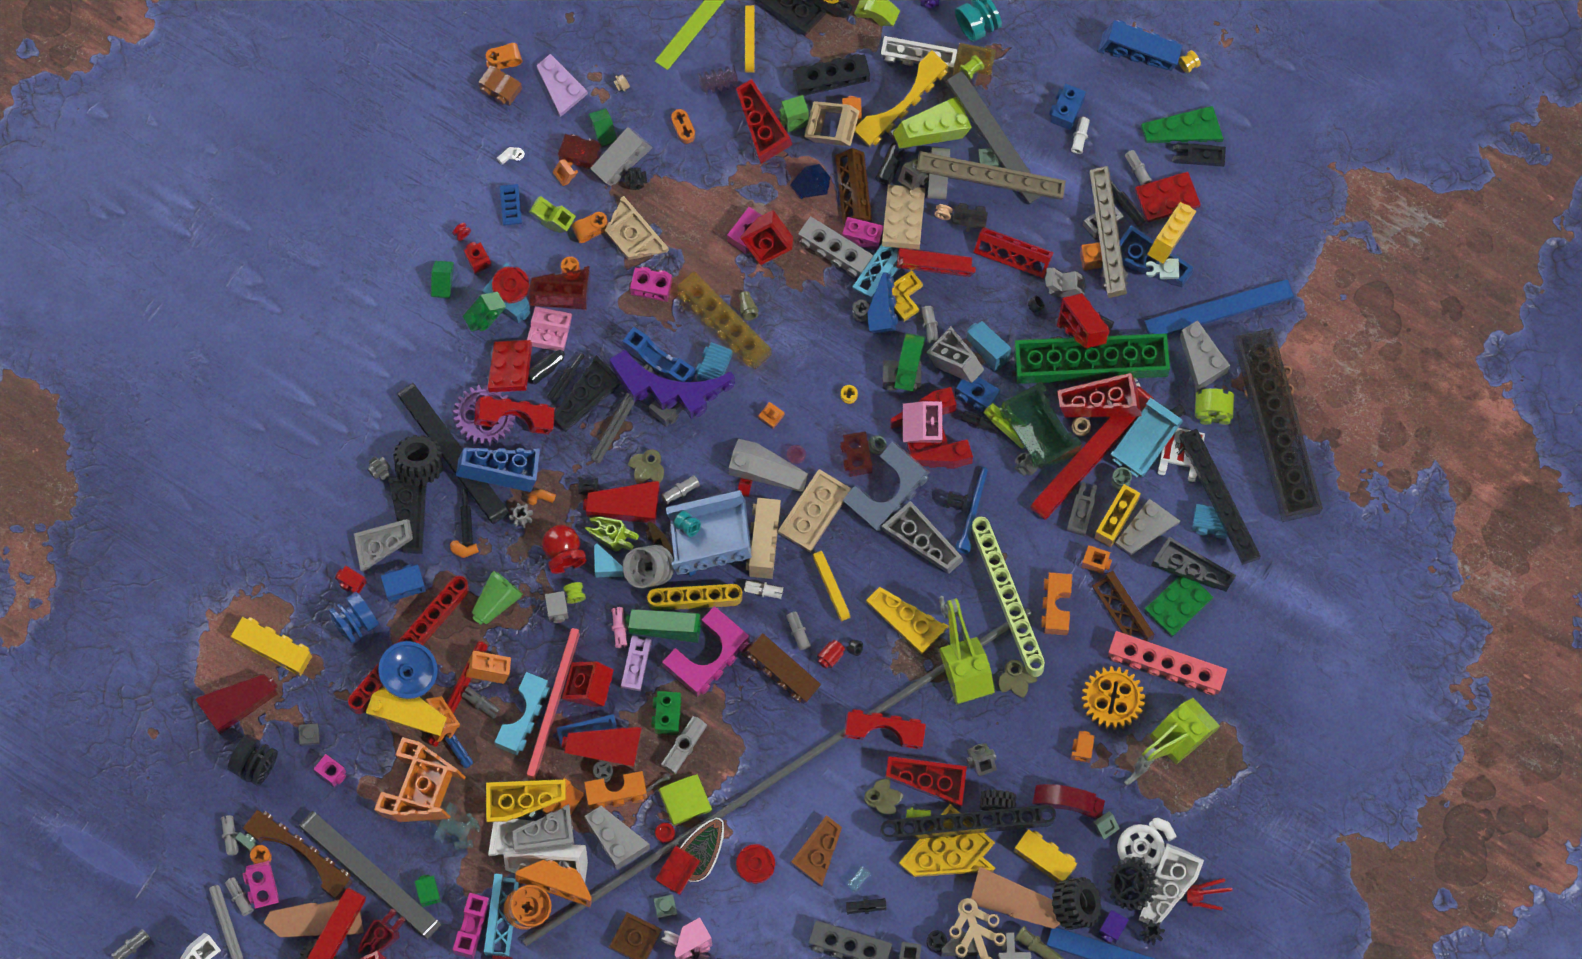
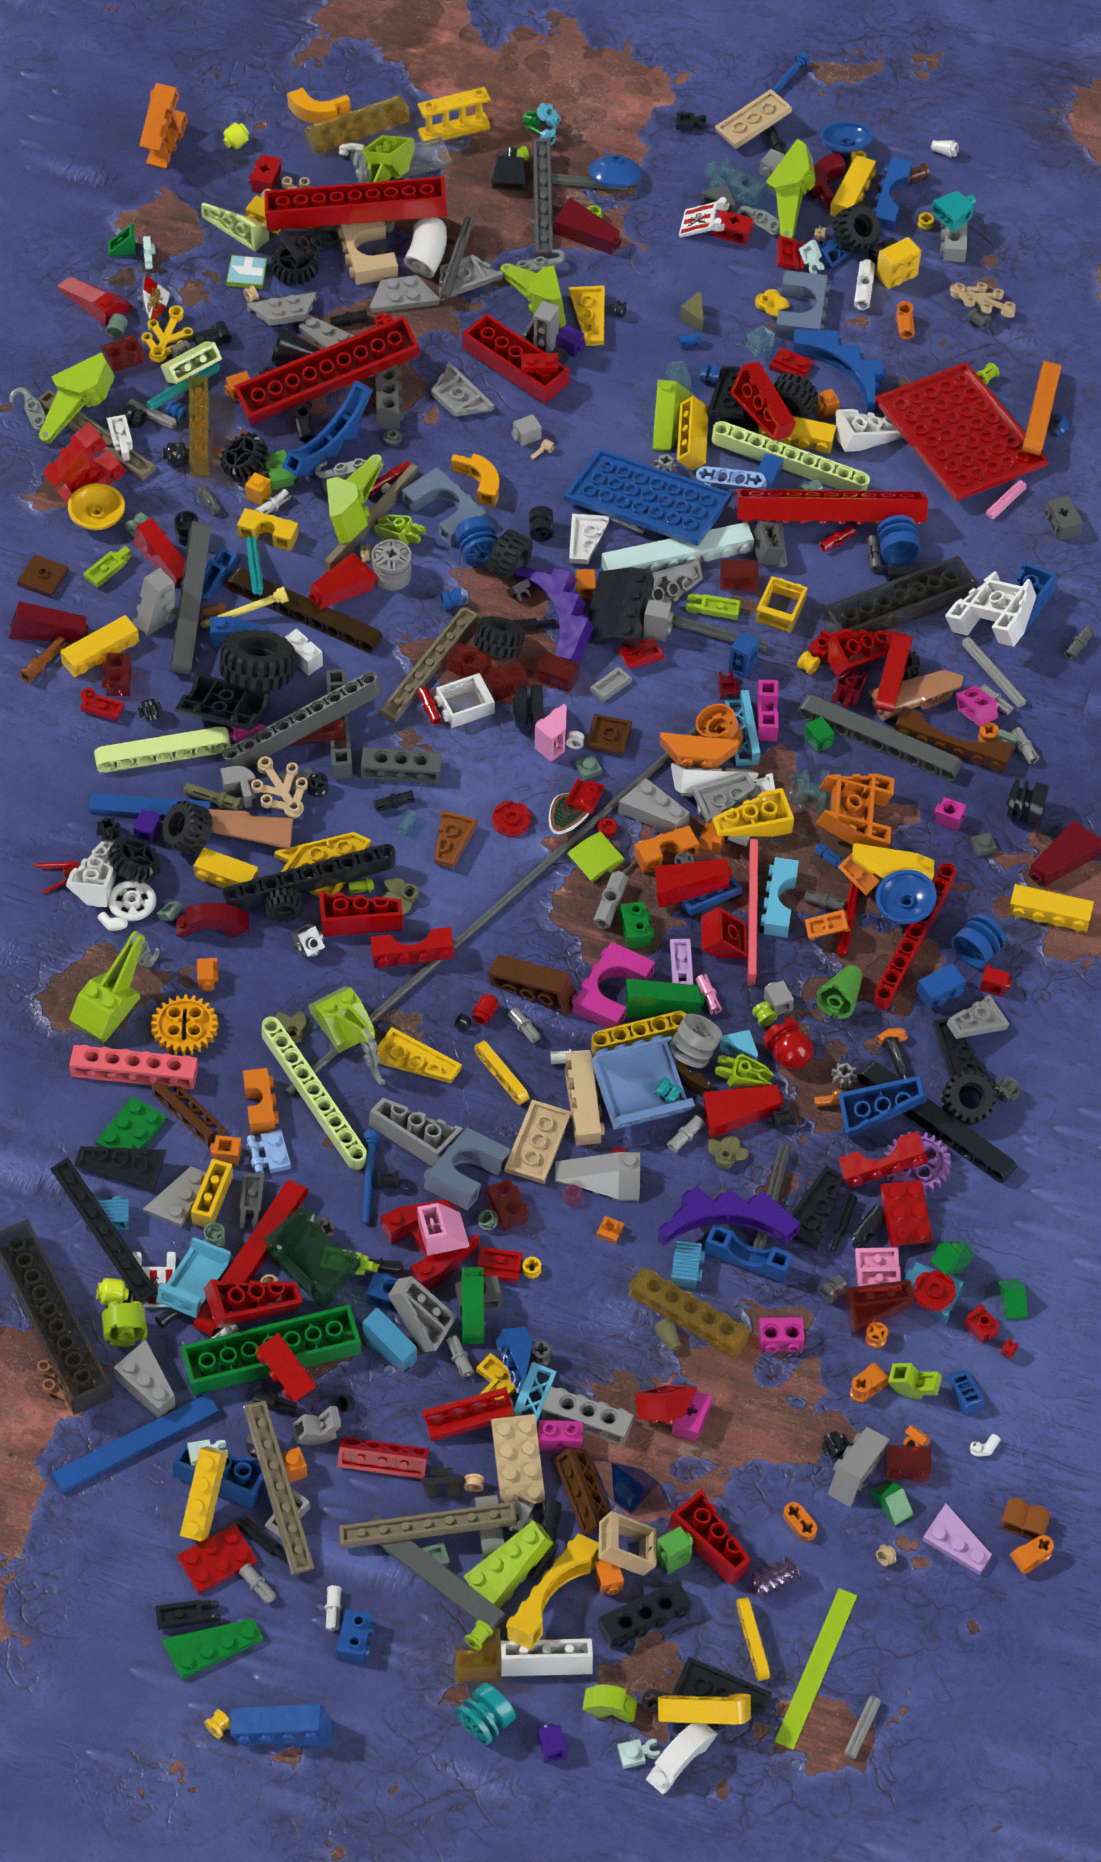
camera: 165 degrees right, 15 degrees down
tan wing [605,196,669,260] -> none
none -> neon yellow head [96,1278,129,1306]
none -> light blue plate [246,1129,291,1174]
none -> red plate [477,1246,523,1284]
none -> dark grey wheel [819,1274,849,1304]

